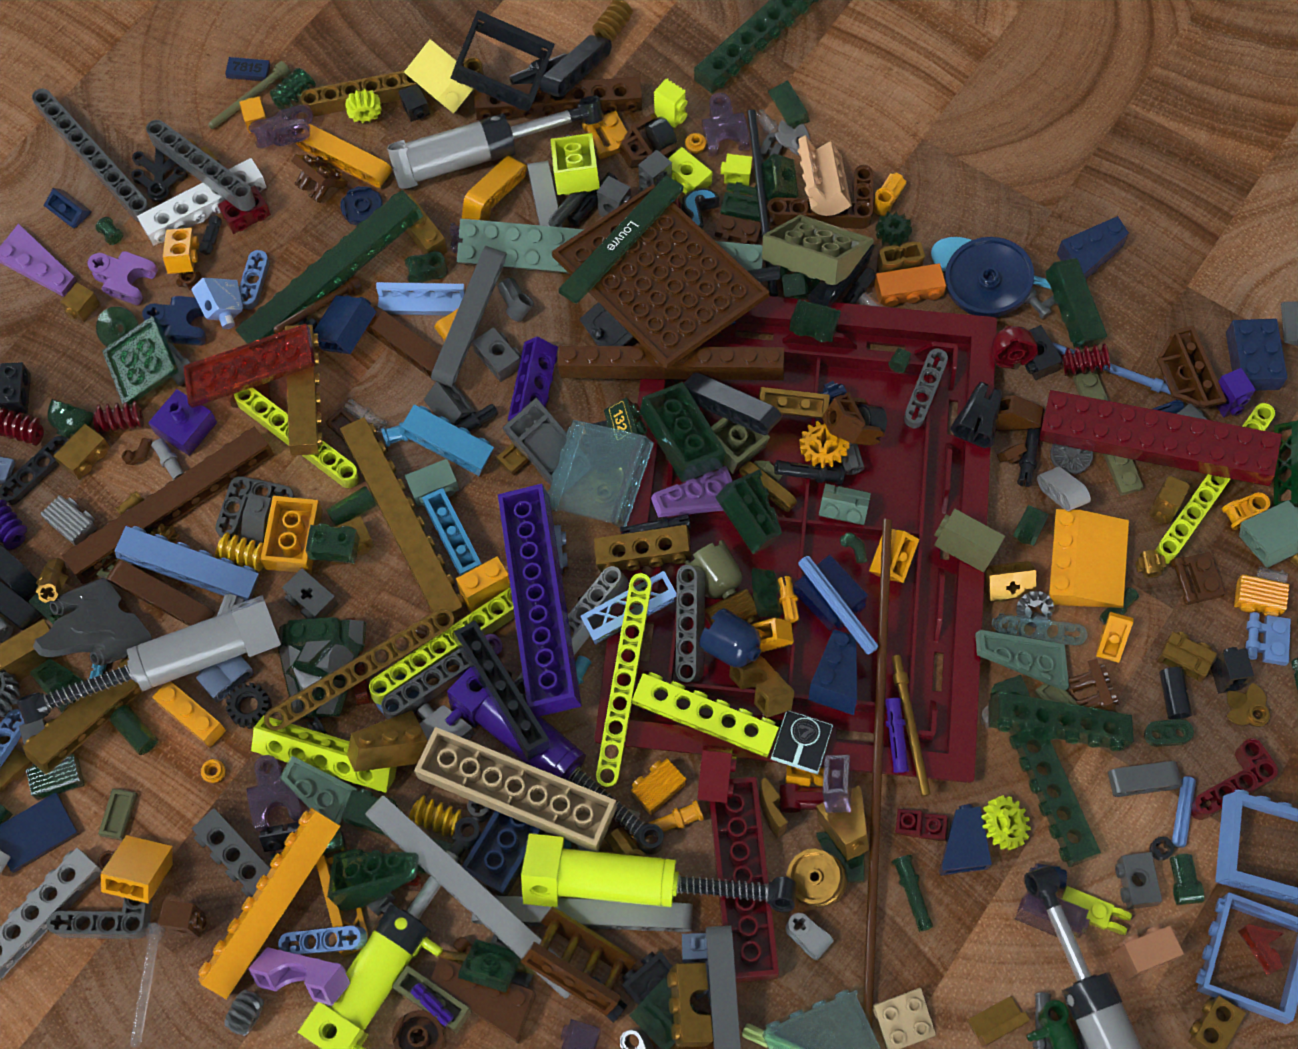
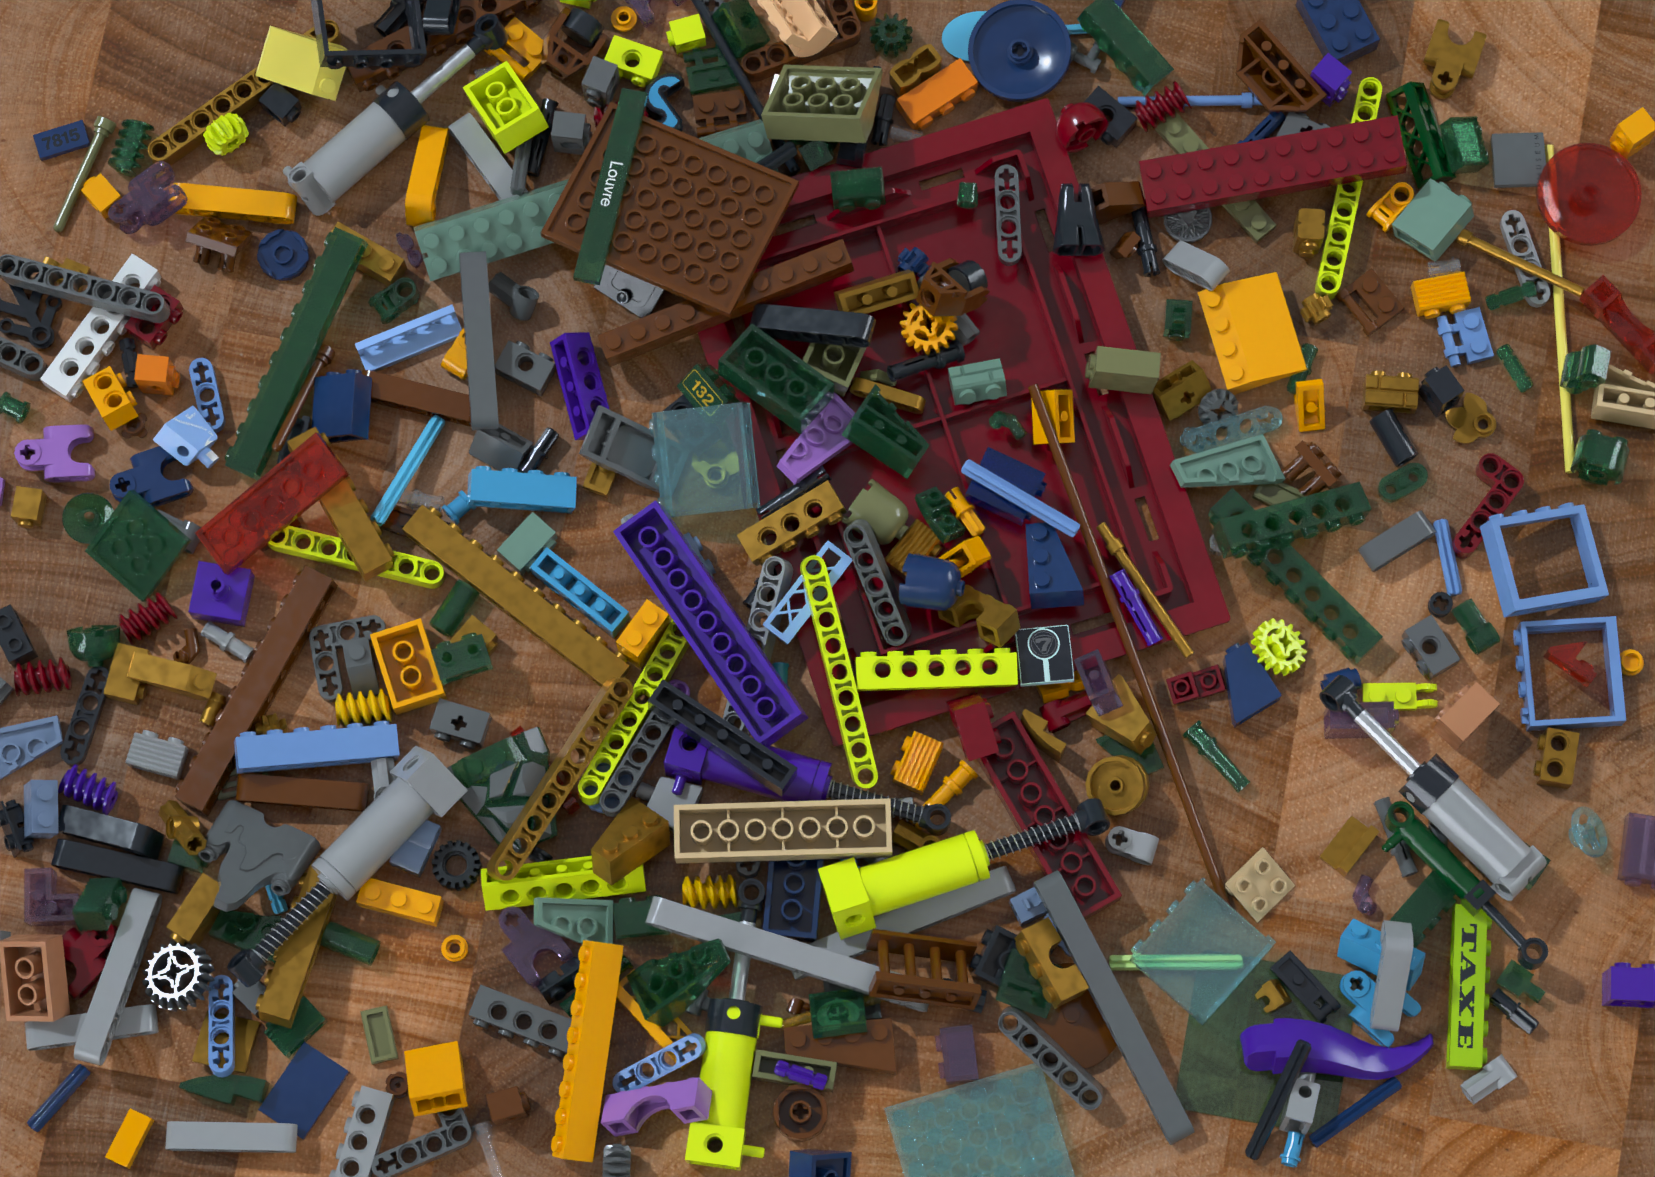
camera: 25 degrees left, 10 degrees up
none -> pearl gold slope [127,651,217,701]
none -> orange brick [134,354,180,396]
none -> medium azure axle [370,415,445,526]

